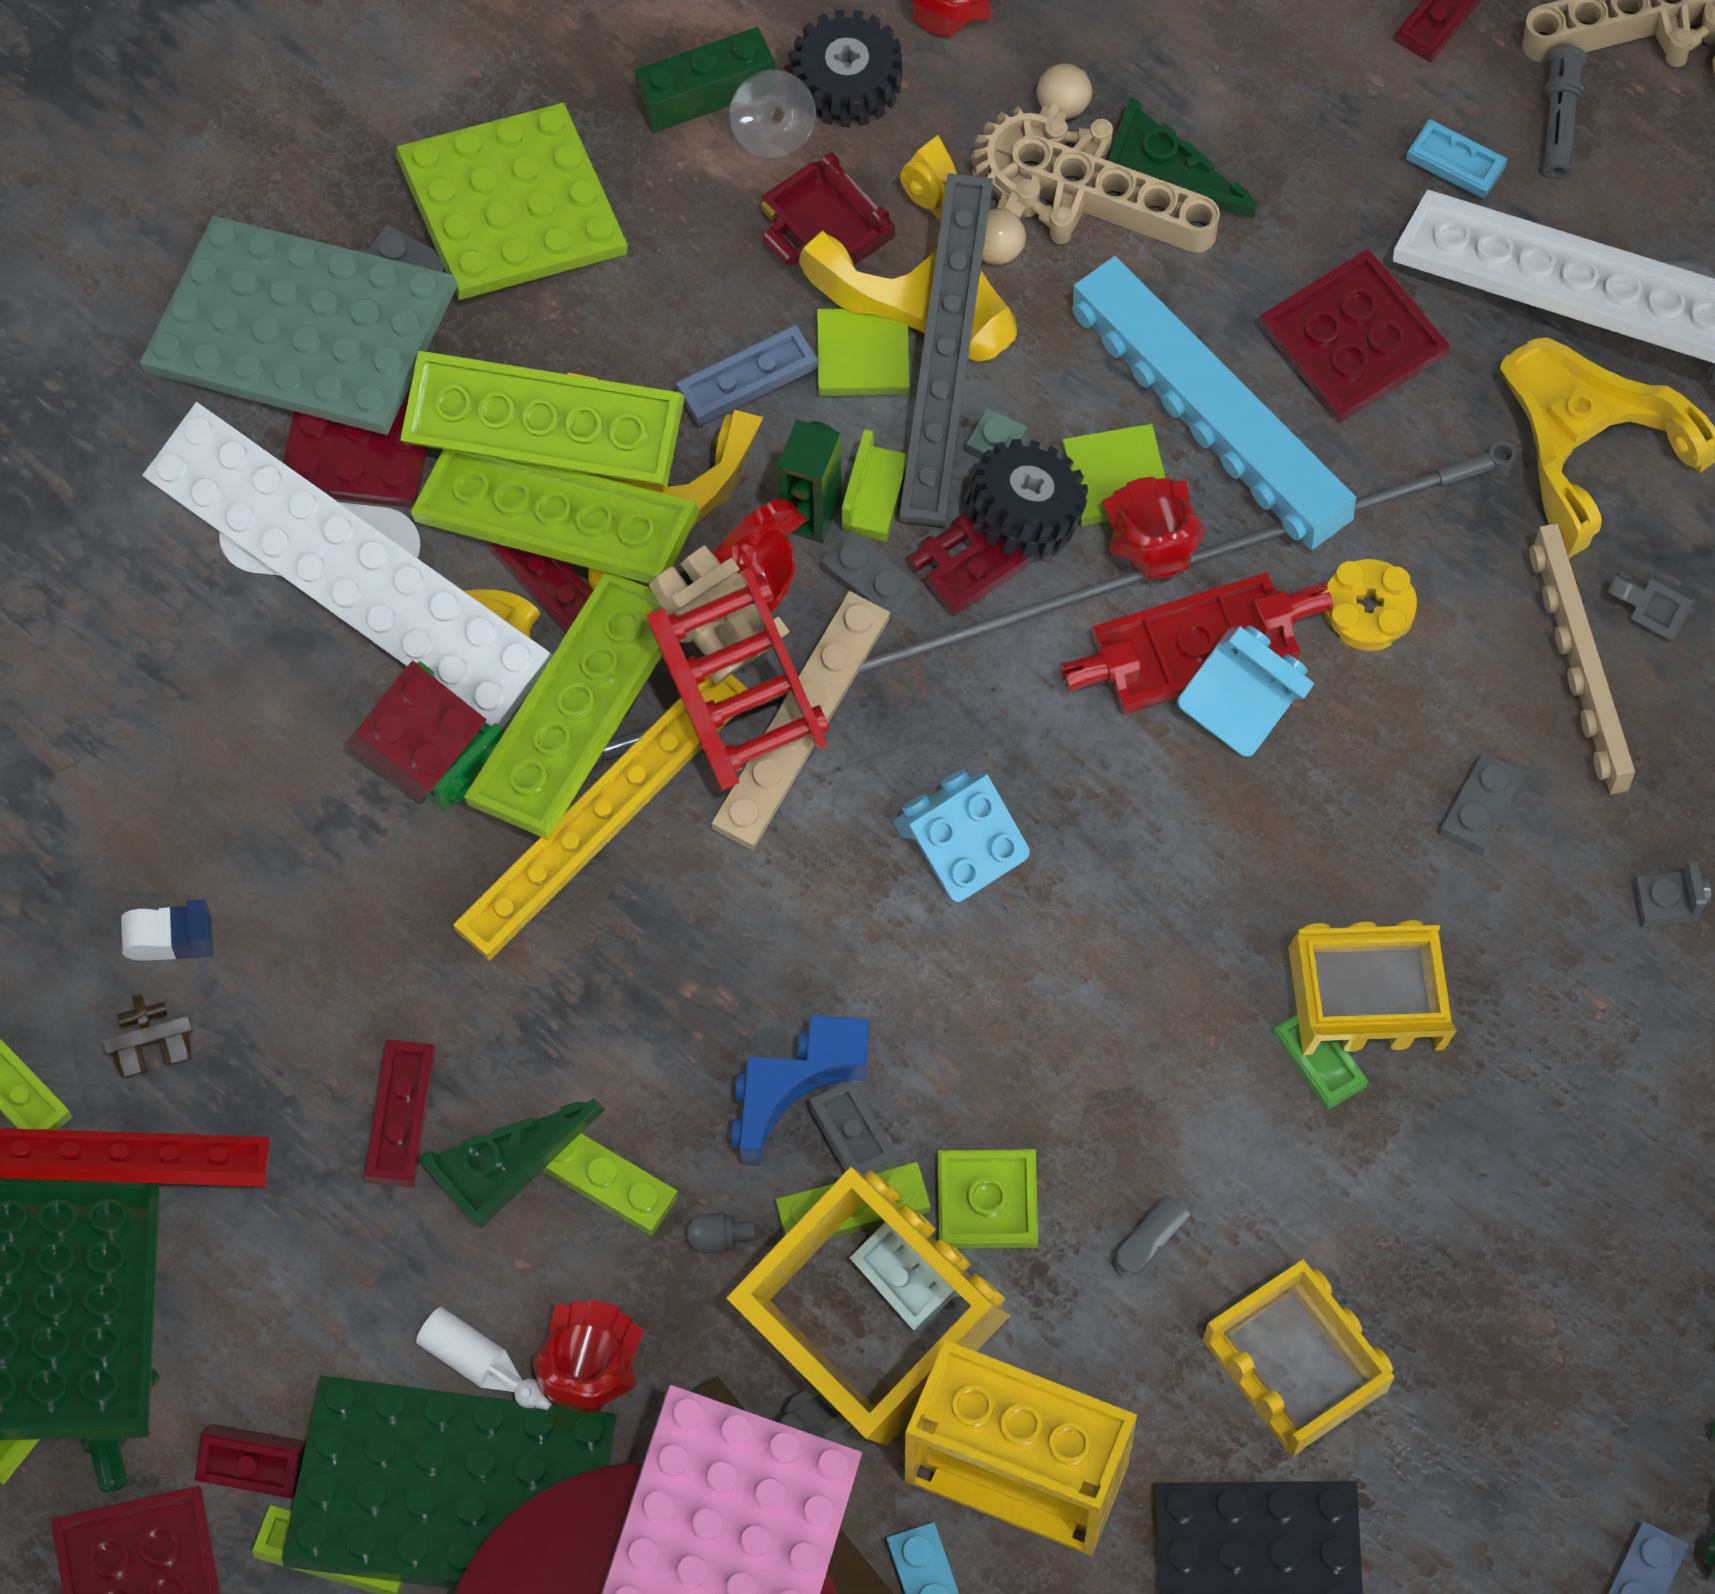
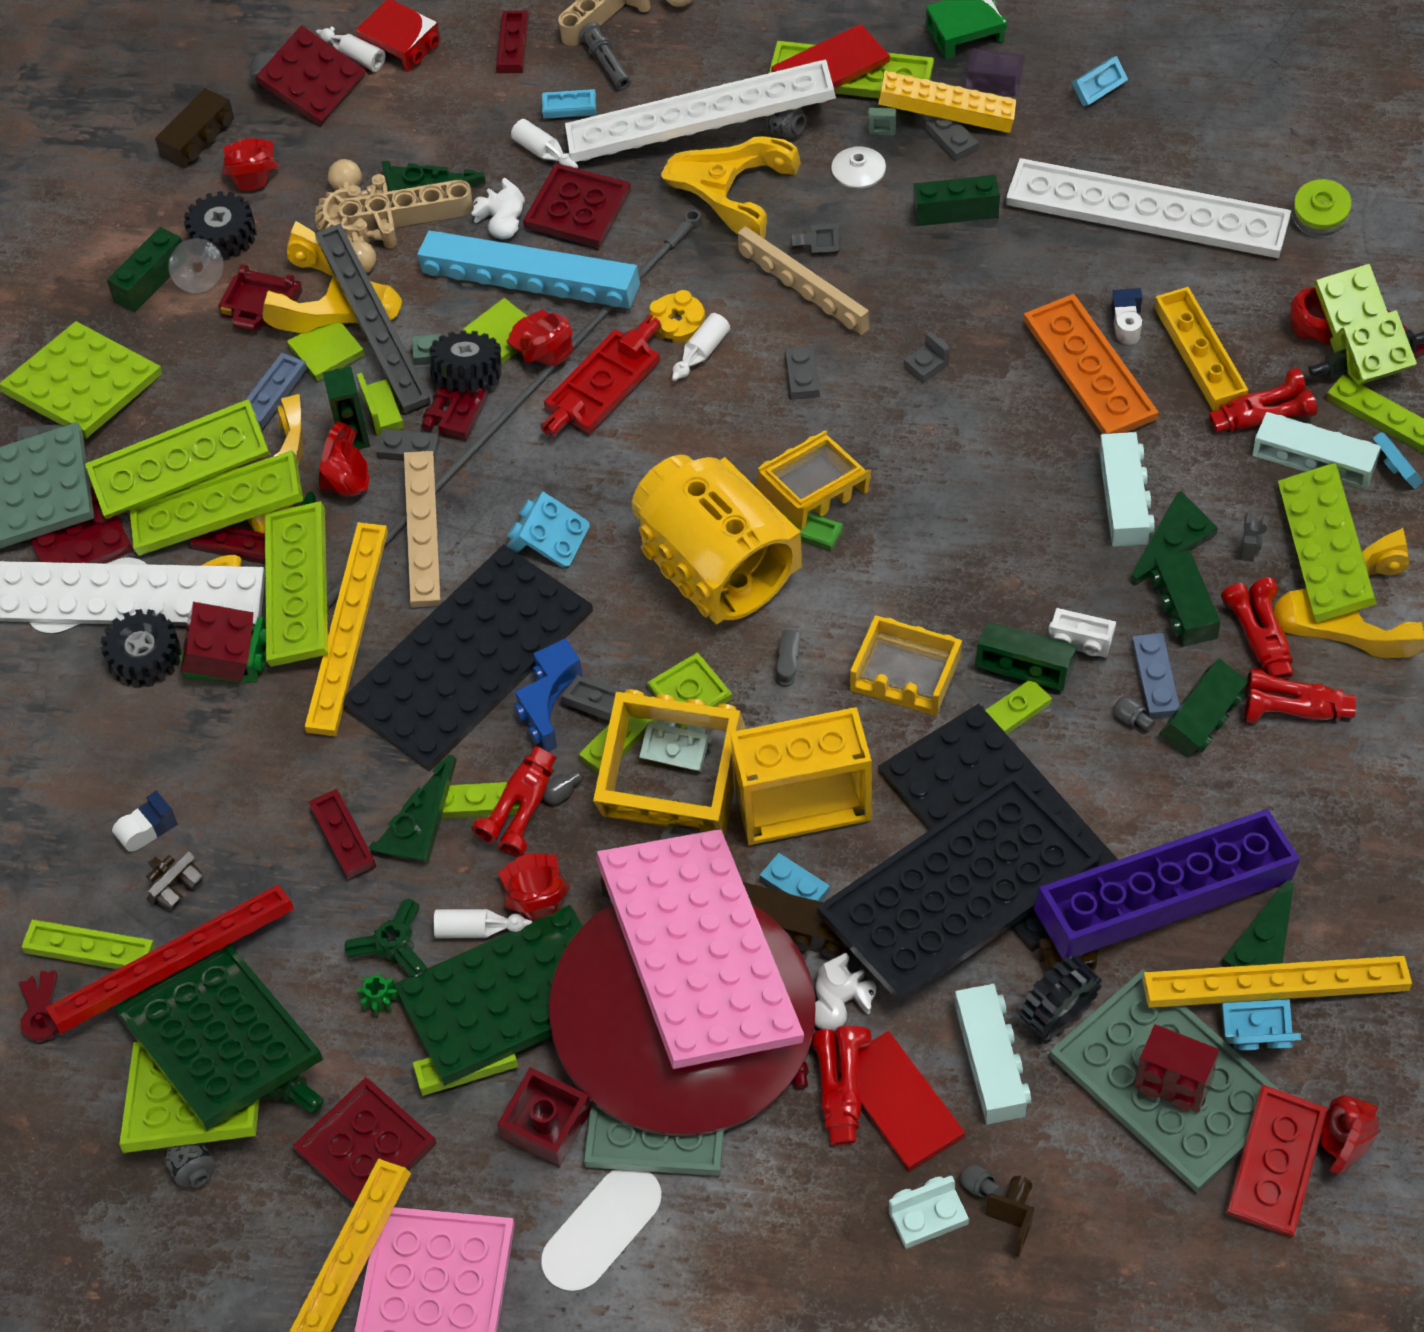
camera: 30 degrees left, 10 degrees down
dark red slope [195,1424,306,1498] -> none
red fence [644,568,830,791] -> none
tan hips [648,545,790,684] -> none
medium azure bracket [1177,625,1315,757] -> none
none -> black wheel [101,609,182,688]
none -> black plate [343,544,593,772]
none -> dark green bush [345,898,427,977]
none -> green gear [356,972,399,1016]
none -> red piece [471,746,556,857]
none -> white animal [472,178,525,240]
none -> white wheel [511,119,578,169]
none -> yellow piece [632,455,802,625]
none -> white wheel [672,313,730,381]
none -> dark green brick [974,621,1077,691]
none -> lime plate [985,681,1052,734]
none -> white bracket [1048,608,1116,658]

